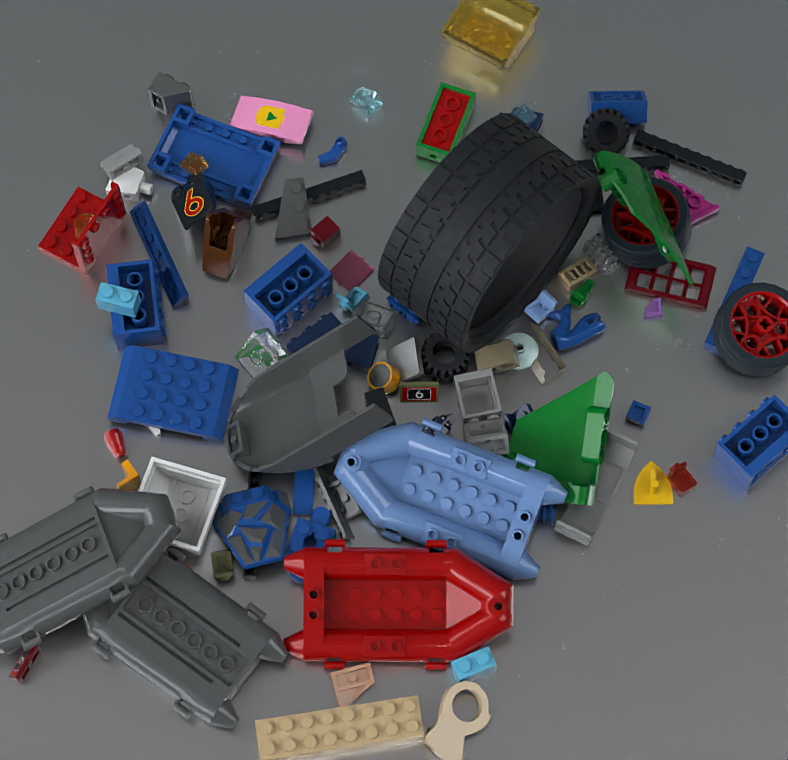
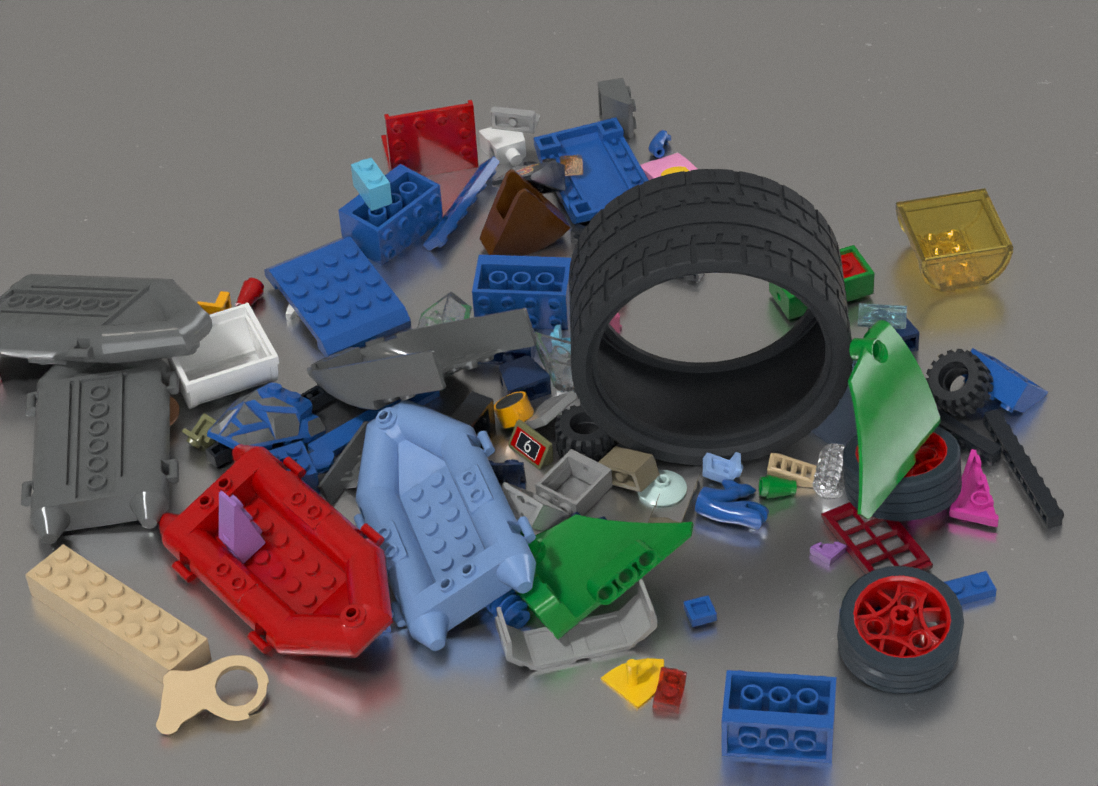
camera: 50 degrees right, 25 degrees down
nougat wing [330,662,375,707] -> none
medium azure brick [451,646,497,683] -> none
none -> medium lavender slope [219,491,266,564]
none -> blue arm [648,130,672,158]

